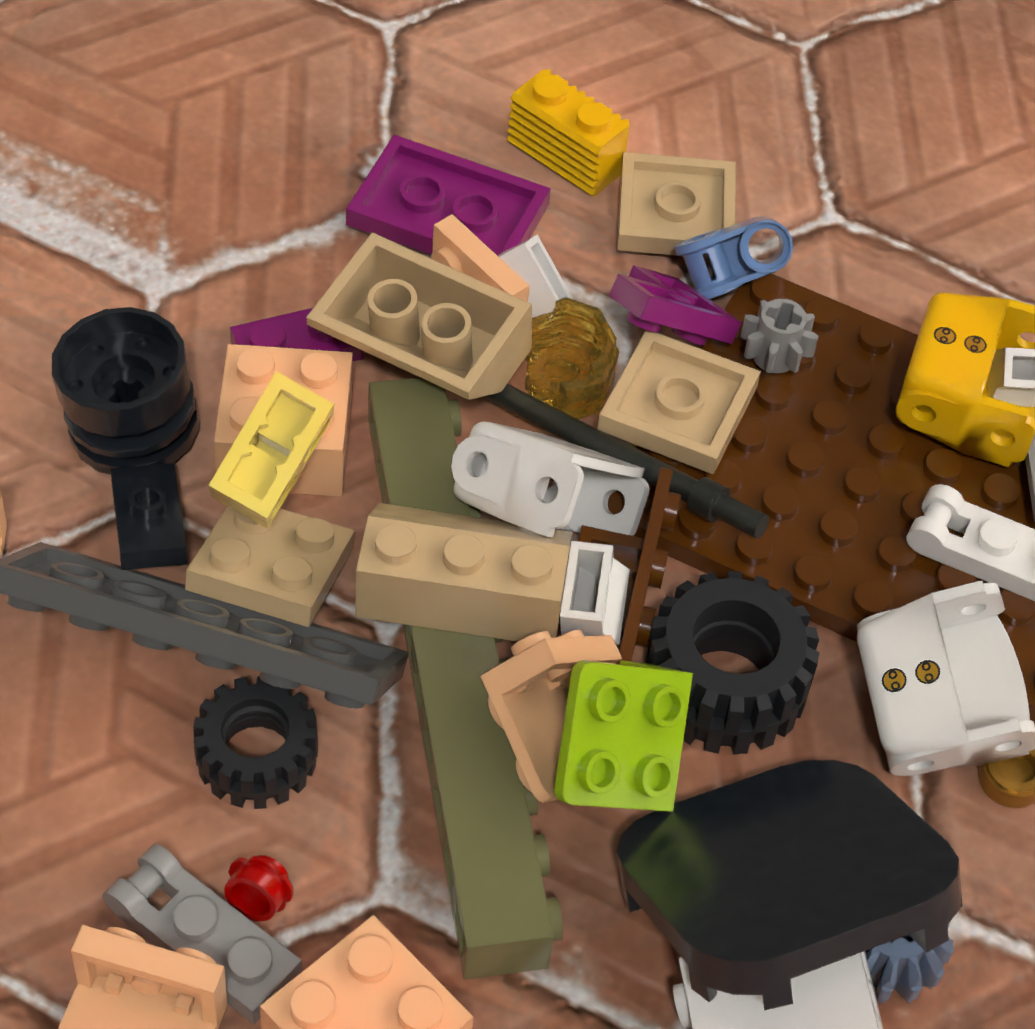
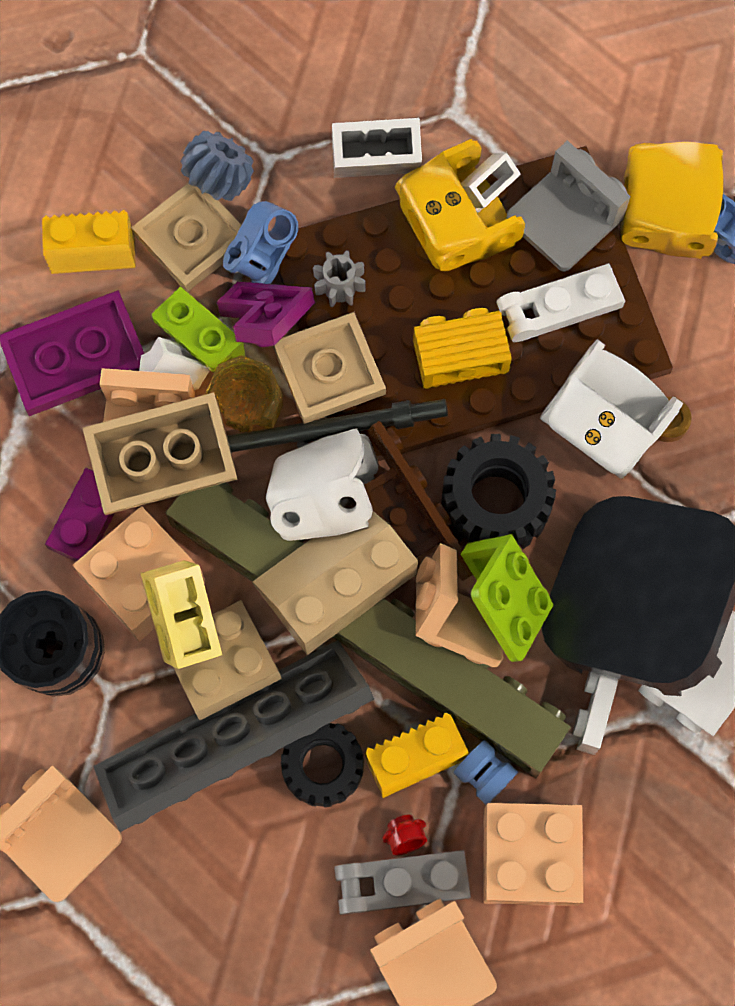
camera: 40 degrees left, 20 degrees up
black plate [110,463,187,570] -> none
white piece [560,541,630,645] -> none
none -> lime bracket [152,286,246,372]
none -> sand blue gear [181,131,254,201]
none -> white brick [332,118,422,178]
none -> yellow brick [366,713,469,798]
none -> yellow brick [413,308,512,389]
none -> medium blue wheel [453,740,518,805]
none -> white plate [572,671,619,755]

